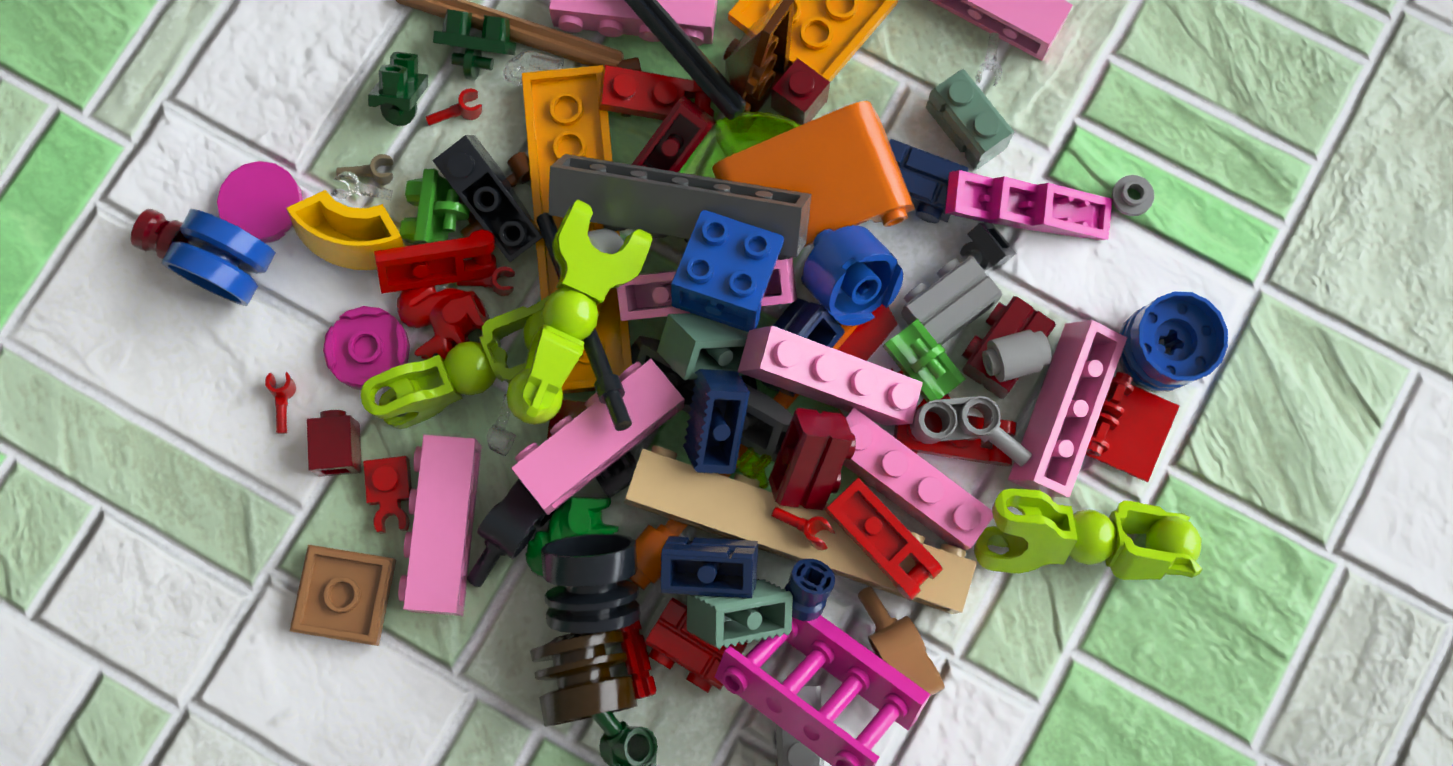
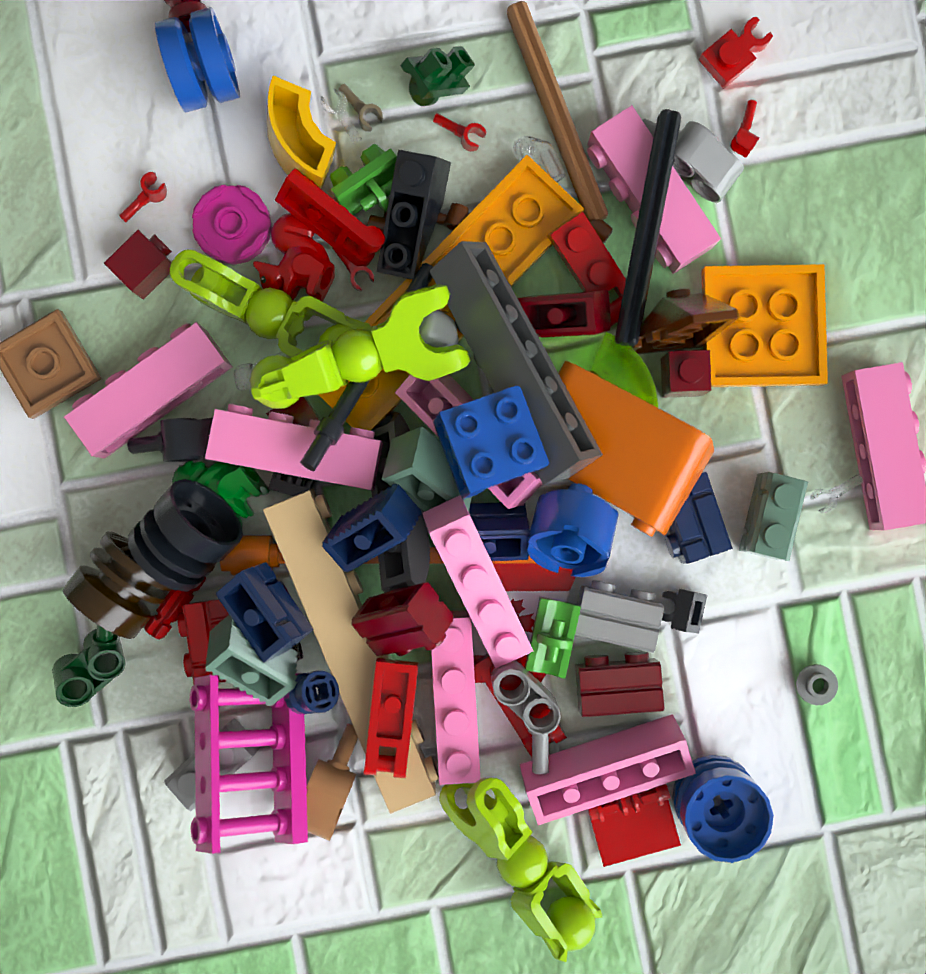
camera: 50 degrees right, 10 degrees up
dark pink tile [217,161,303,243] -> none
red plate [363,456,412,534] -> none
dark green hips [433,9,516,80] -> none
clear neon green hand [737,446,772,489] -> none
red hand [771,507,835,550] -> none
dark pink slope [945,170,1113,240] -> none
light grey brick [982,329,1052,382] -> none

